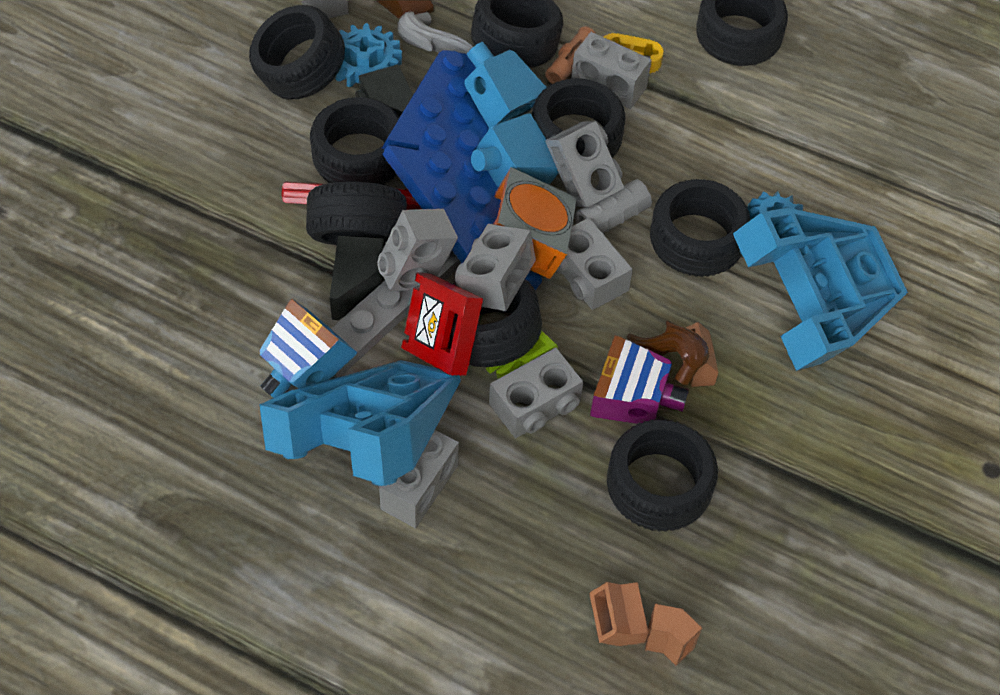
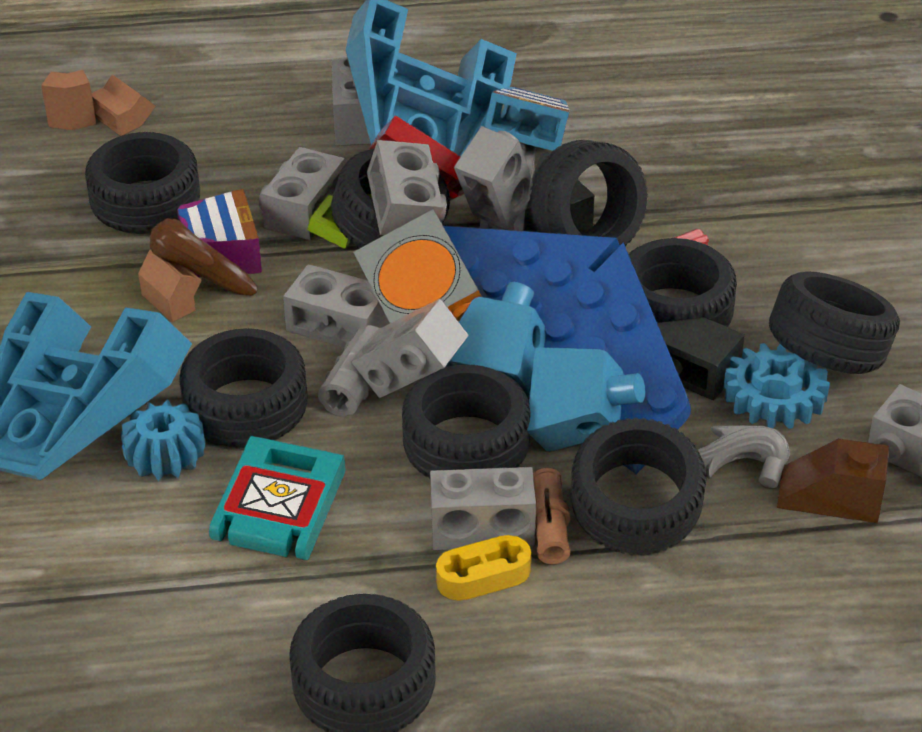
camera: 150 degrees right, 15 degrees down
none -> teal container [209,436,346,560]

